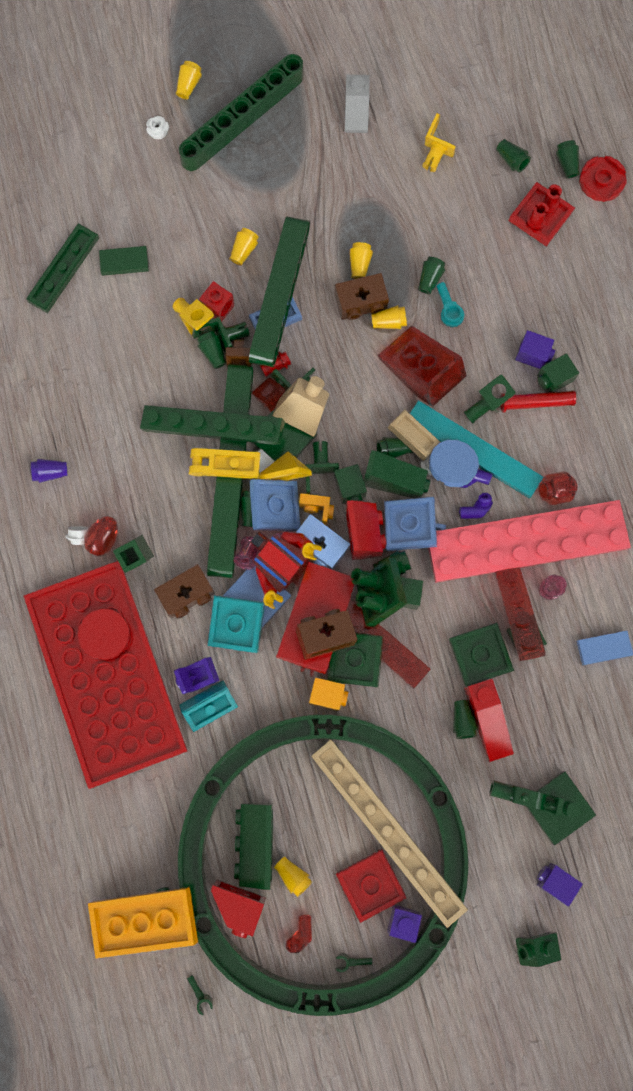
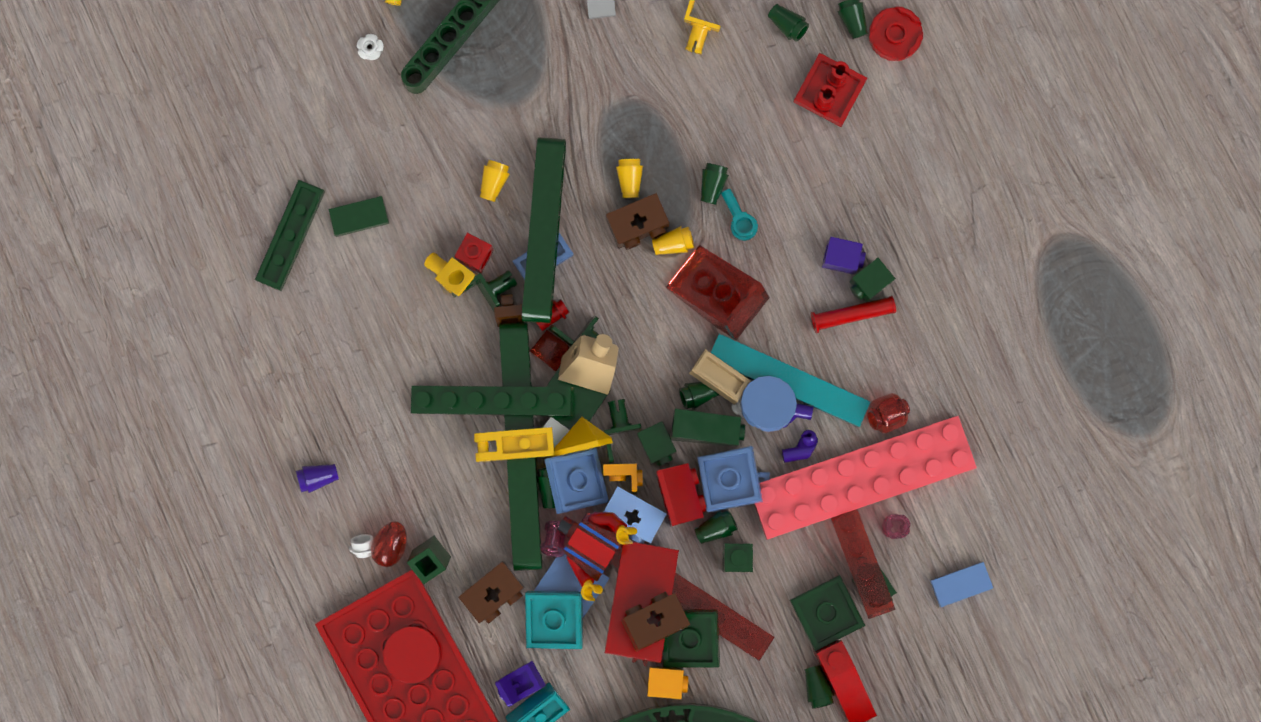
camera: 10 degrees left, 5 degrees up
dark green cone [197,331,227,370] -> none
dark green plate [350,558,407,627] -> none
dark green bracket [464,375,516,424] -> none

